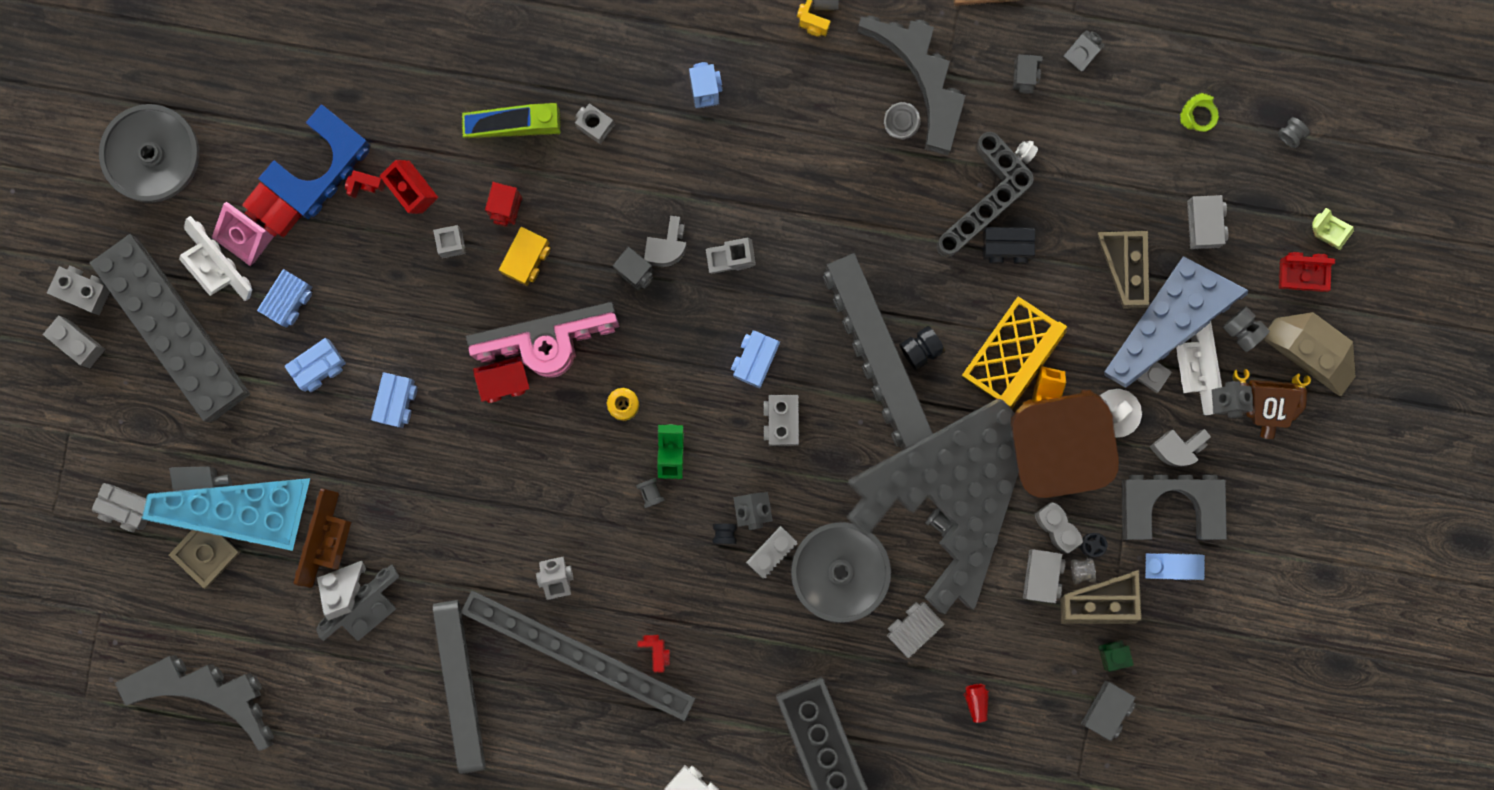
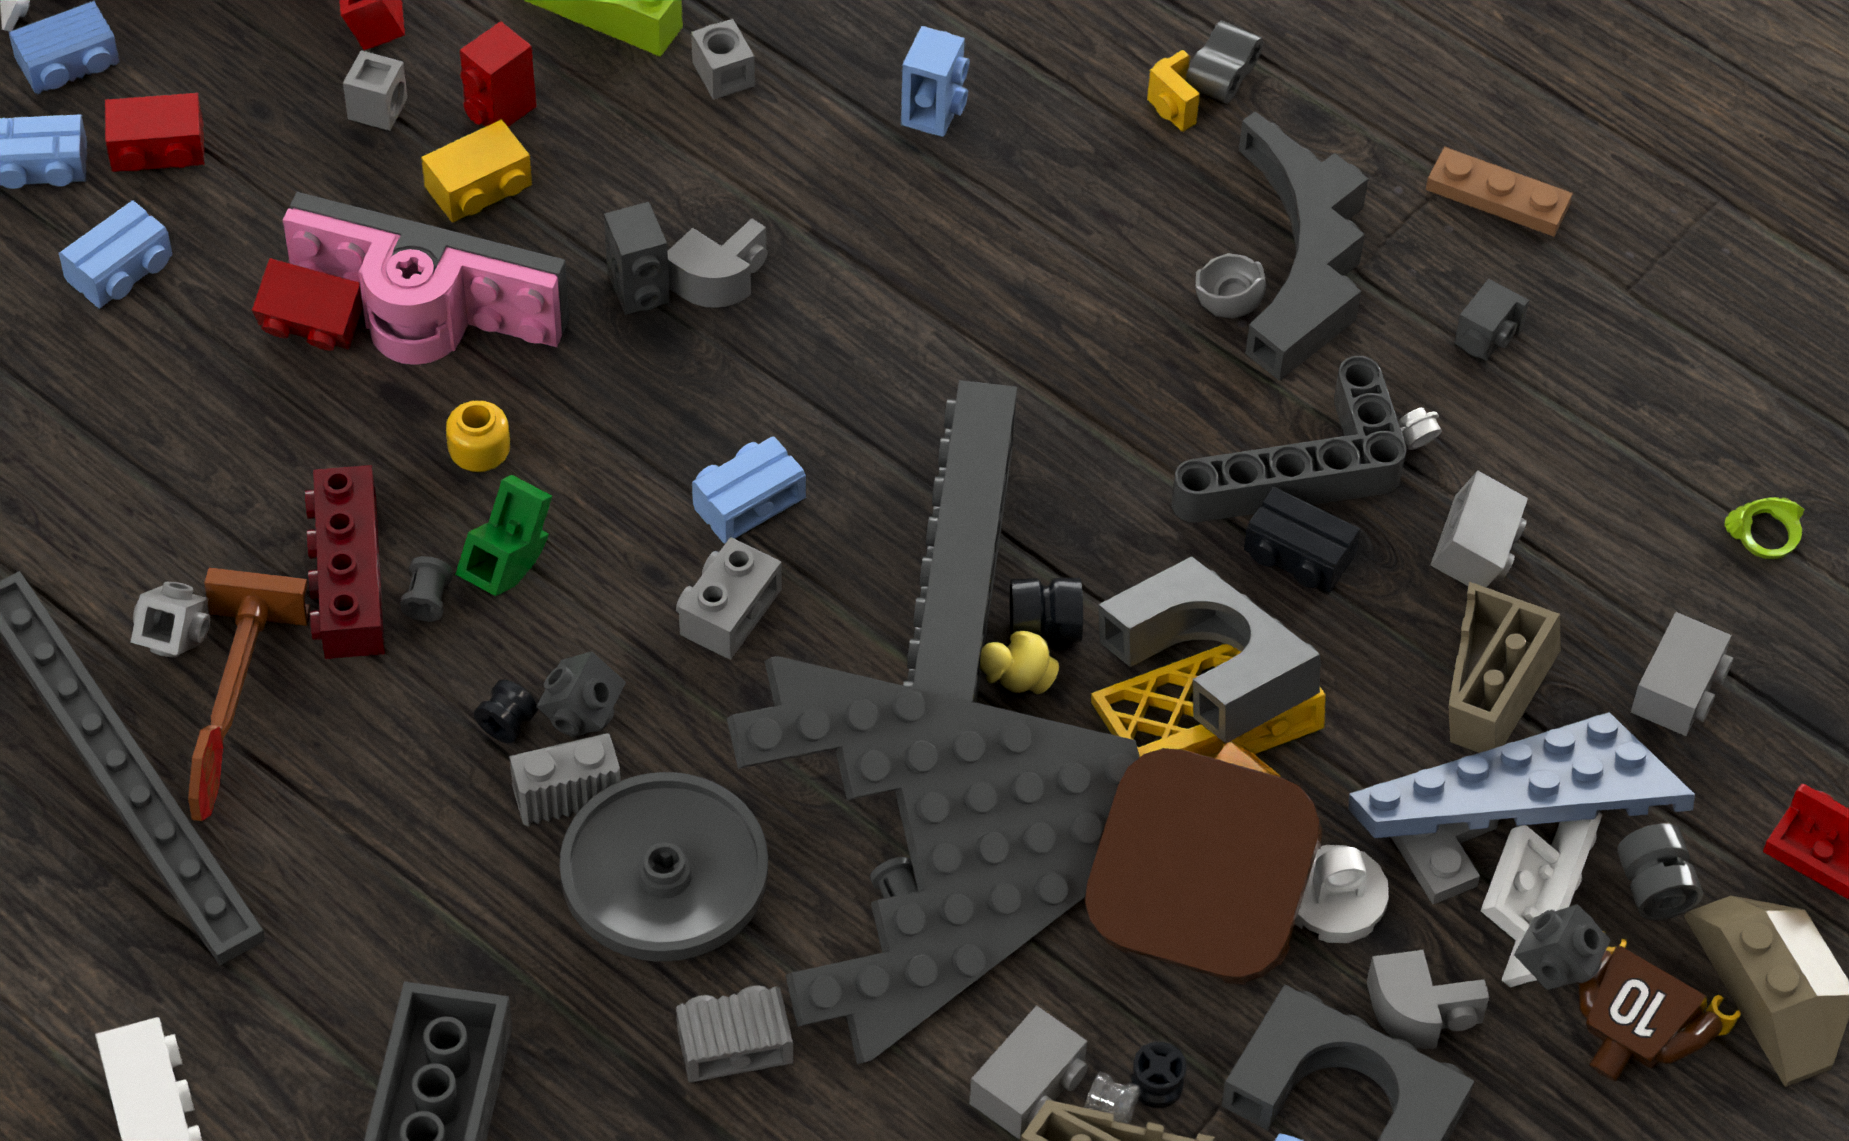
camera: 30 degrees right, 30 degrees down
red bracket [638,635,670,672] -> none
light grey brick [706,238,756,274] -> none
light grey brick [1035,502,1083,553] -> none
bracket [1064,30,1104,71] -> none
none -> red brick [105,93,205,172]
none -> dark orange piece [188,568,311,821]
none -> dark red brick [305,465,385,659]
none -> light yellow animal [980,631,1059,694]
none -> dark grey arch [1098,556,1321,743]
none -> light grey brick [1430,470,1528,587]

